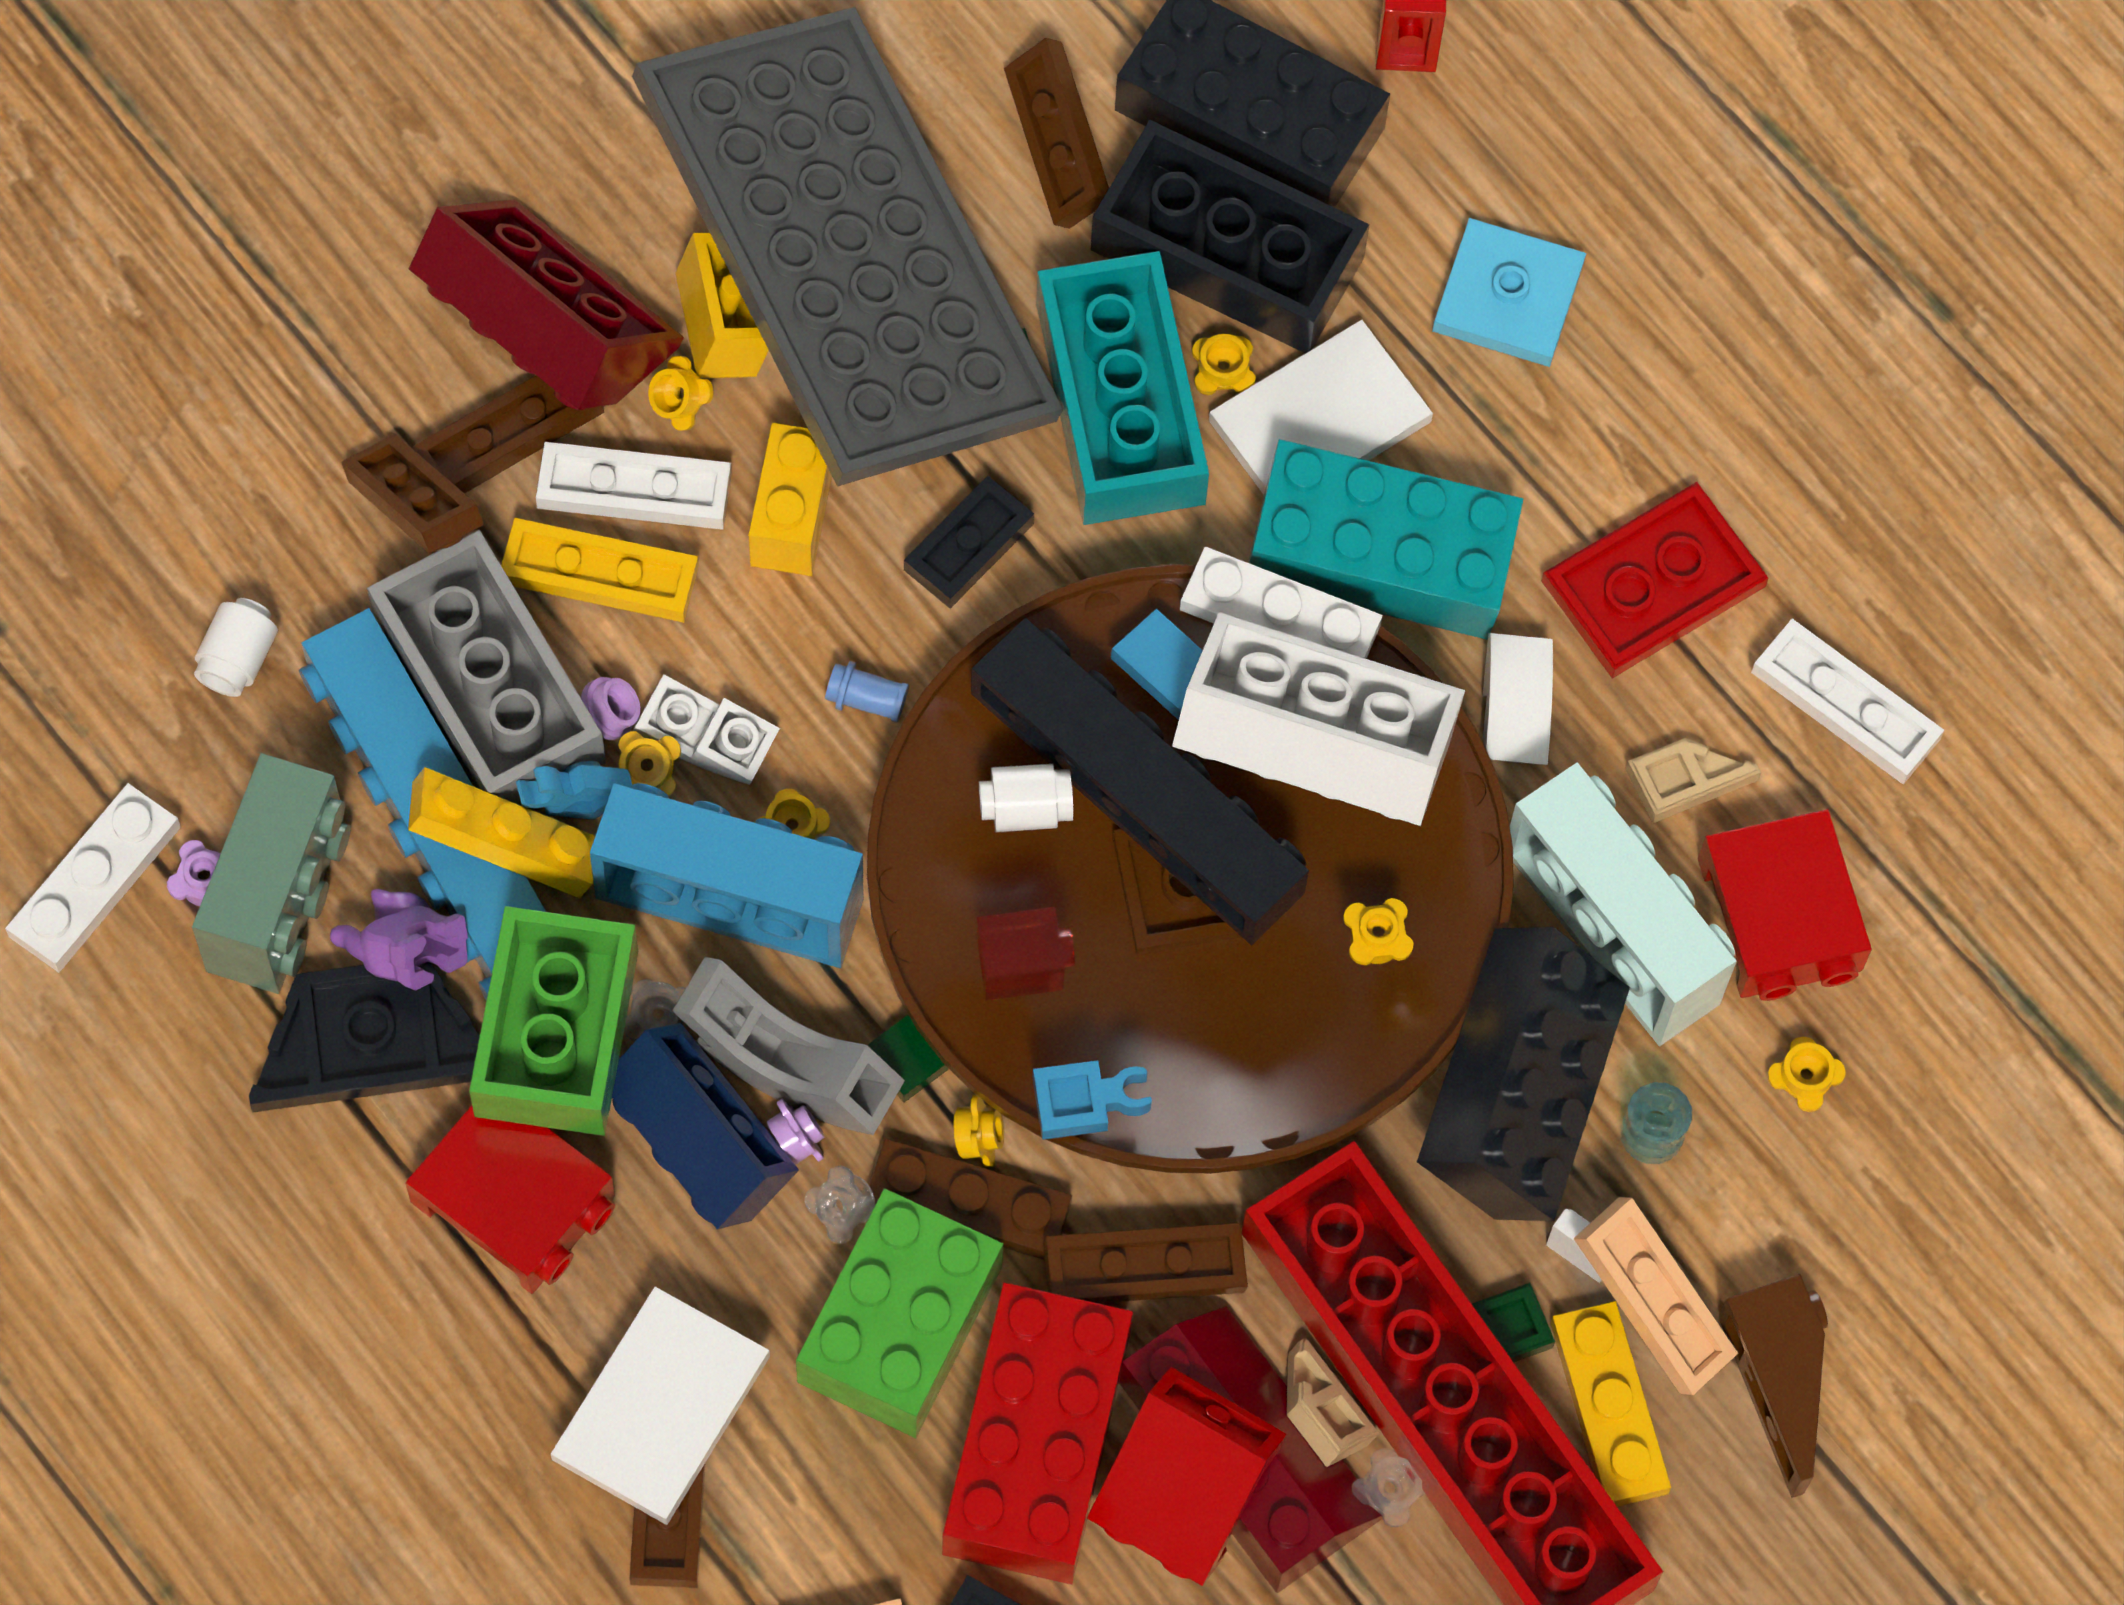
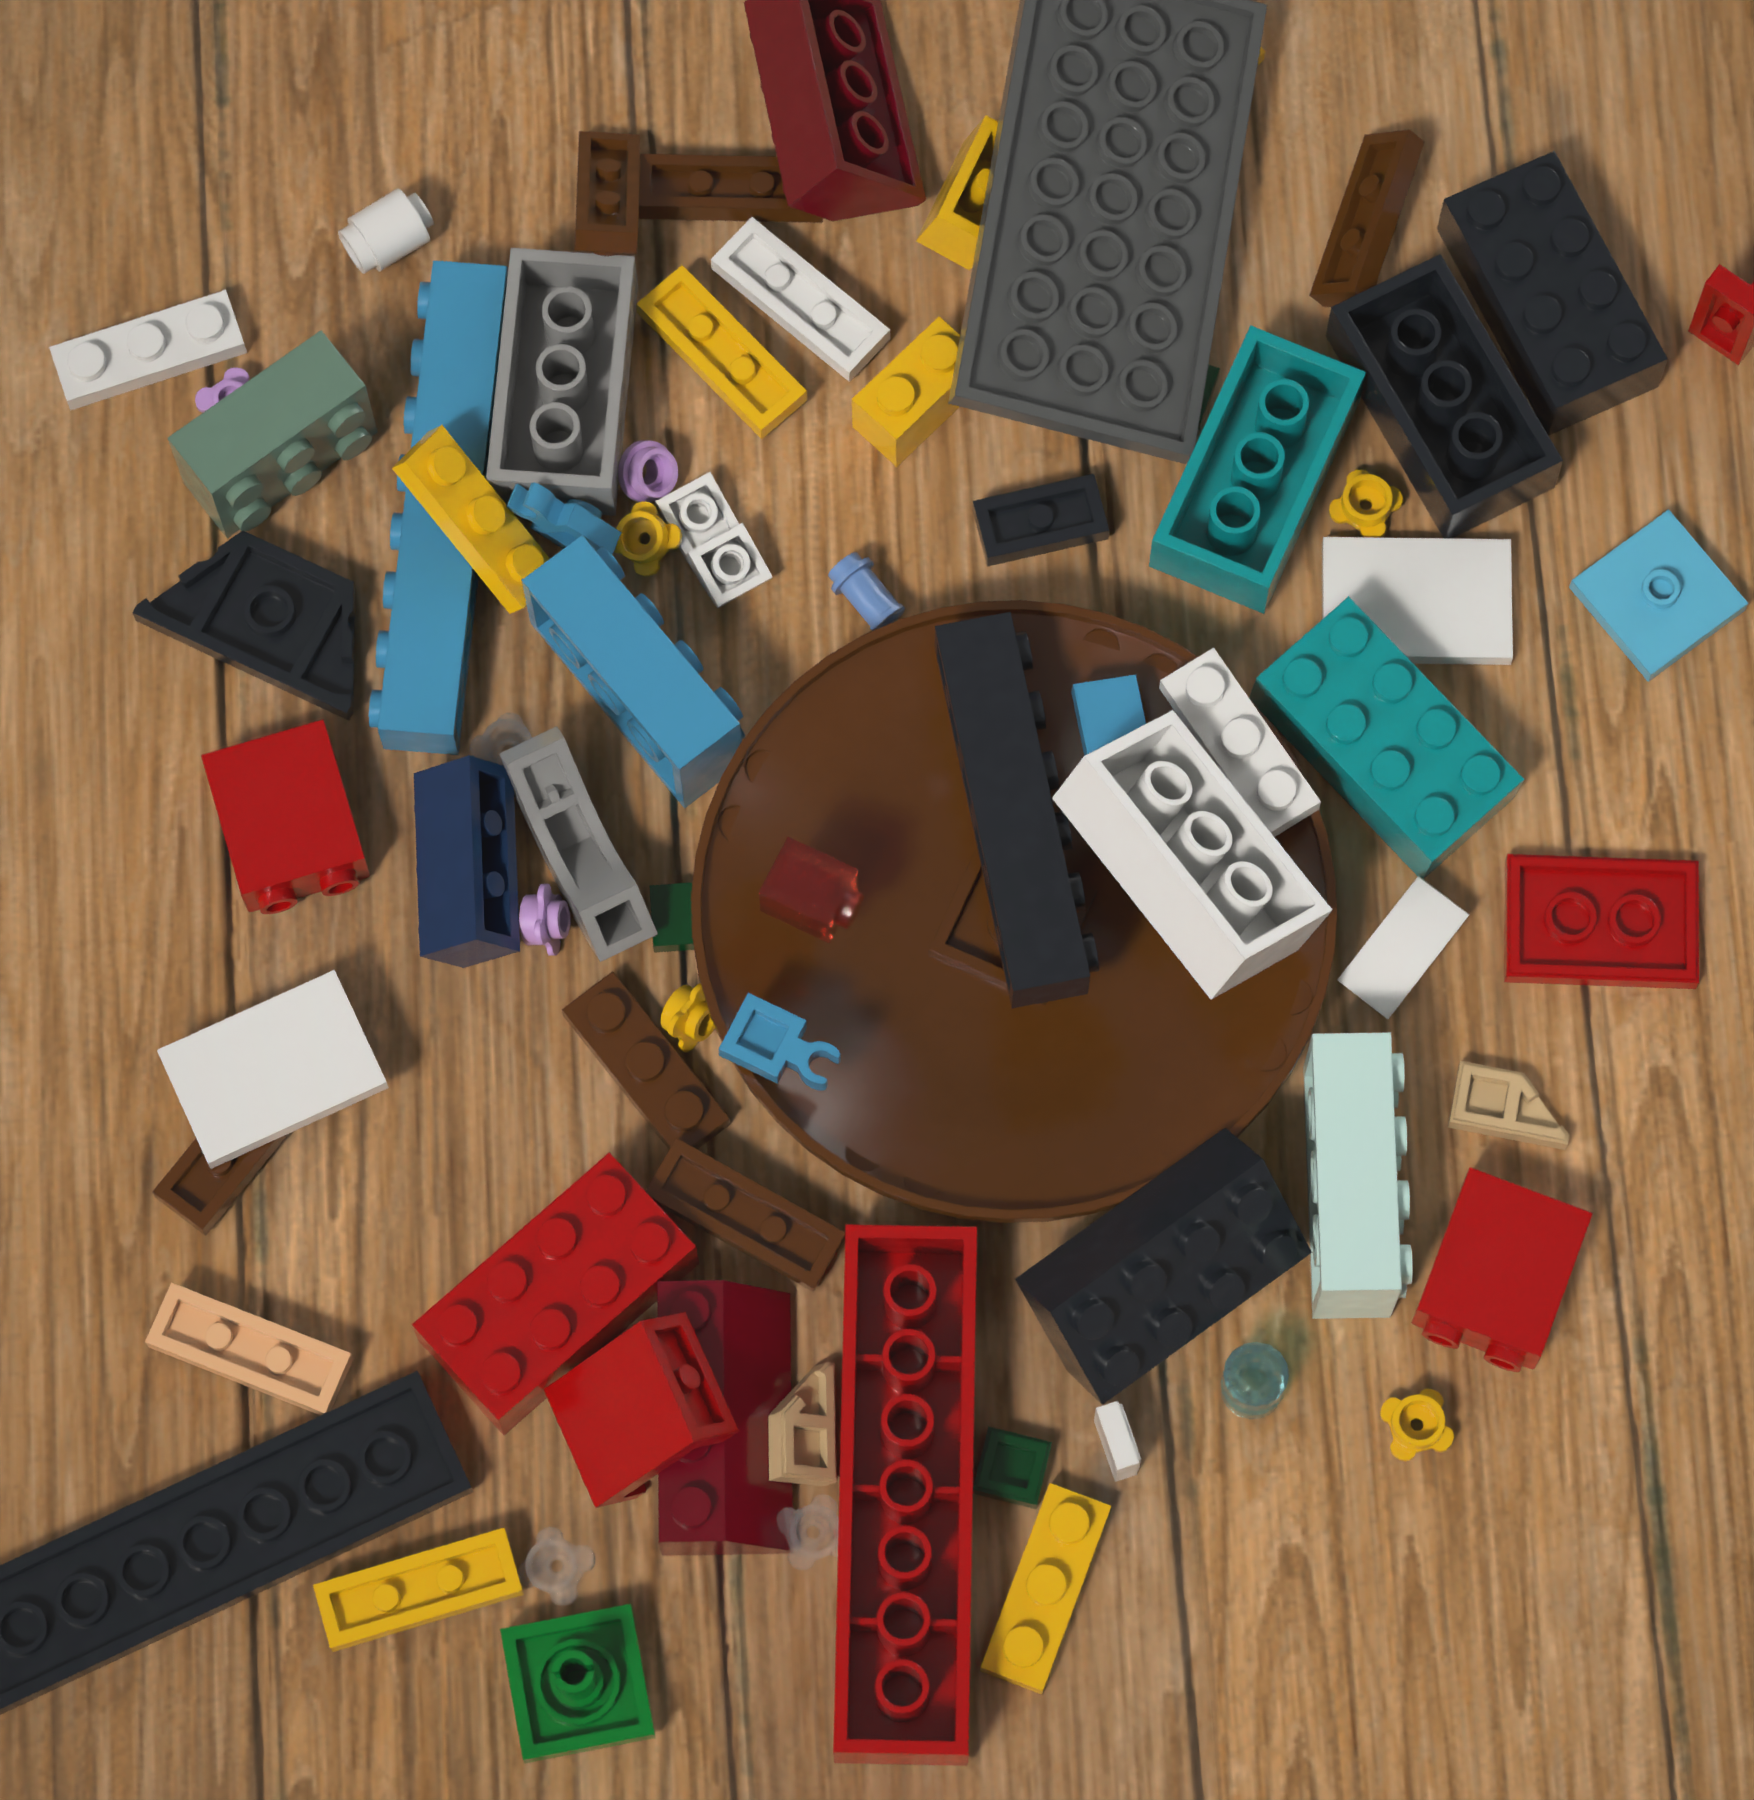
camera: 40 degrees right, 5 degrees up
medium lavender animal [330,889,468,990] -> none
bright green brick [469,906,638,1136] -> none
yellow plate [648,356,714,431] -> none
yellow plate [756,789,830,839] -> none
bright green brick [796,1188,1003,1438] -> none
clear plate [805,1166,875,1244] -> none
white brick [979,764,1073,832] -> none
yellow plate [1343,898,1414,965] -> none
light nougat plate [1573,1197,1738,1395] -> none
reddish brown slope [1718,1274,1828,1498] -> none
white plate [1751,619,1944,785] -> none

